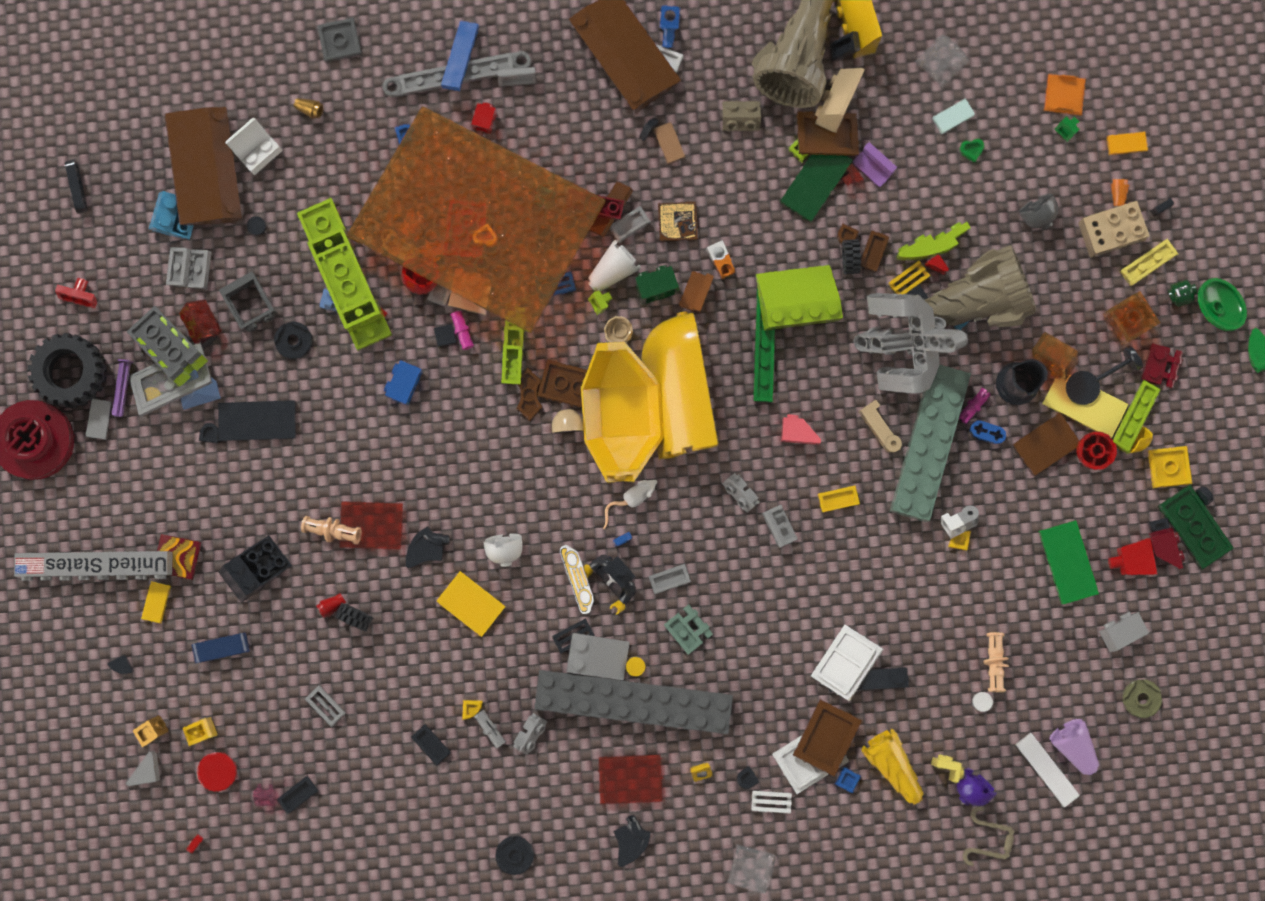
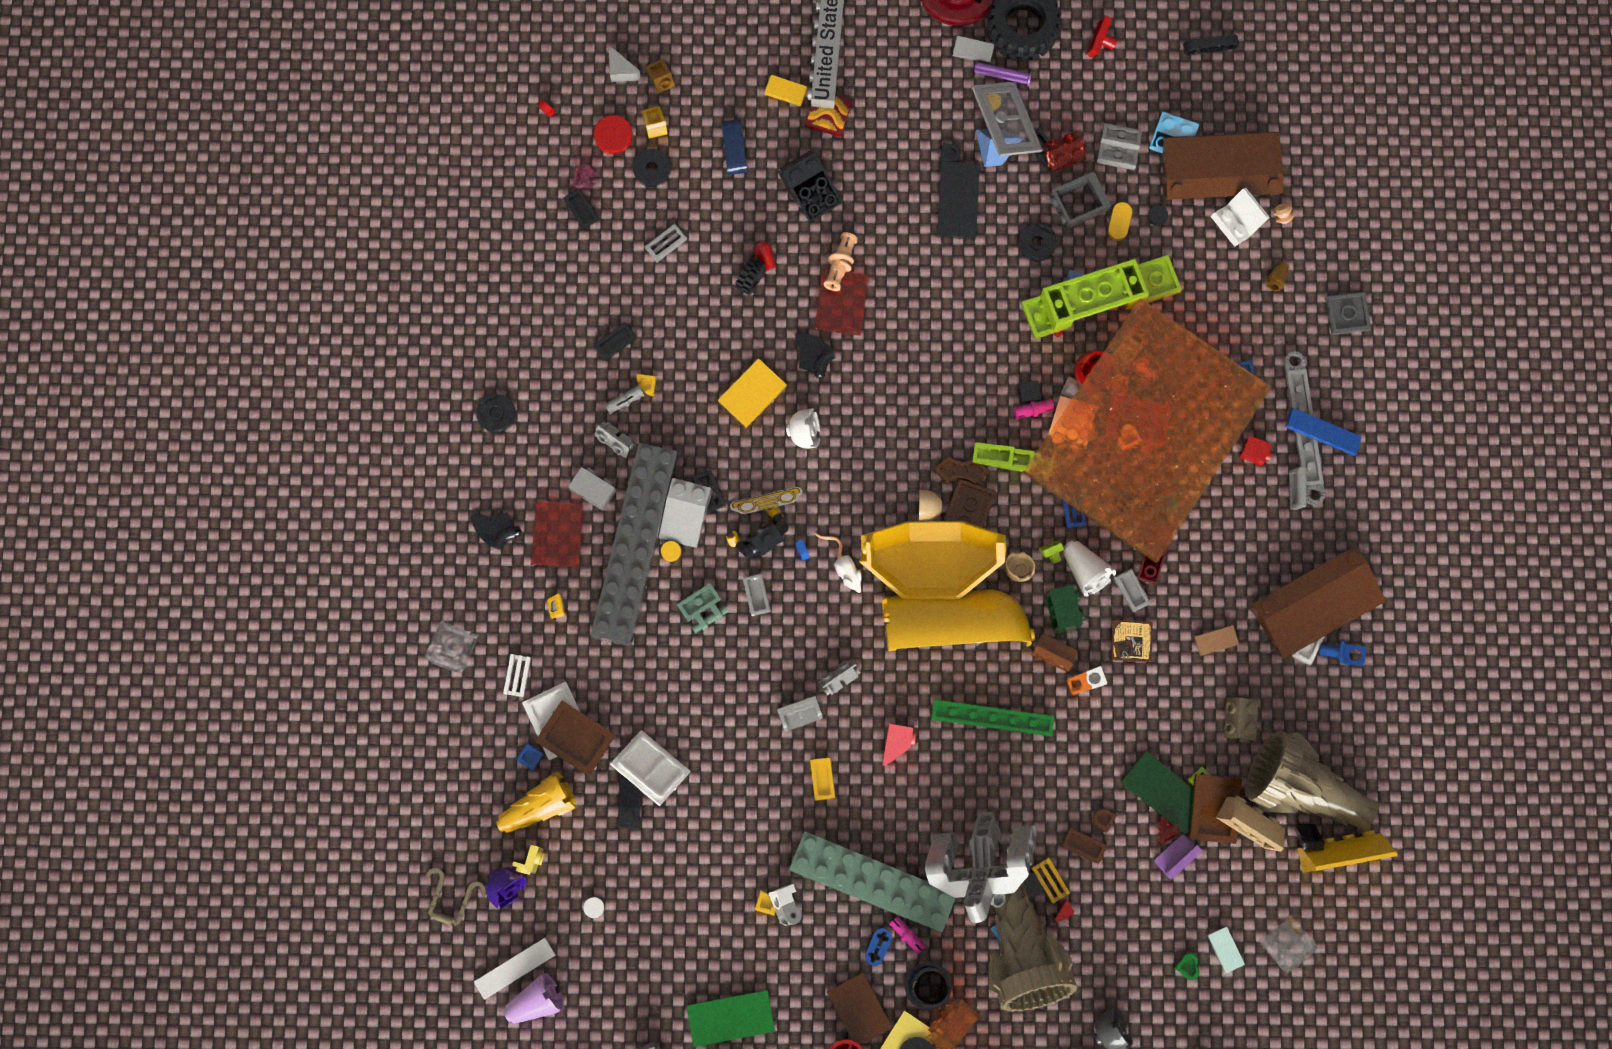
camera: 95 degrees right, 5 degrees down
black tile [107,654,134,674] -> none
dark grey piece [127,306,208,387] -> none
blue brick [384,360,423,406] -> none
reddish brown tile [587,181,634,238] -> none
black tile [639,117,659,141] -> none
black tile [737,766,760,789] -> none
lime slope [755,265,843,331] -> none
black tyre [842,239,861,274] -> none
tan leg [858,400,902,453] -> none
lime slope [895,222,971,261] -> none
light nougat piece [983,632,1009,692] -> none
none -> light grey brick [568,467,616,511]
none -> black tile [632,148,671,187]
none -> yellow tile [1108,202,1132,241]
none -> light nougat wheel [1273,203,1294,224]

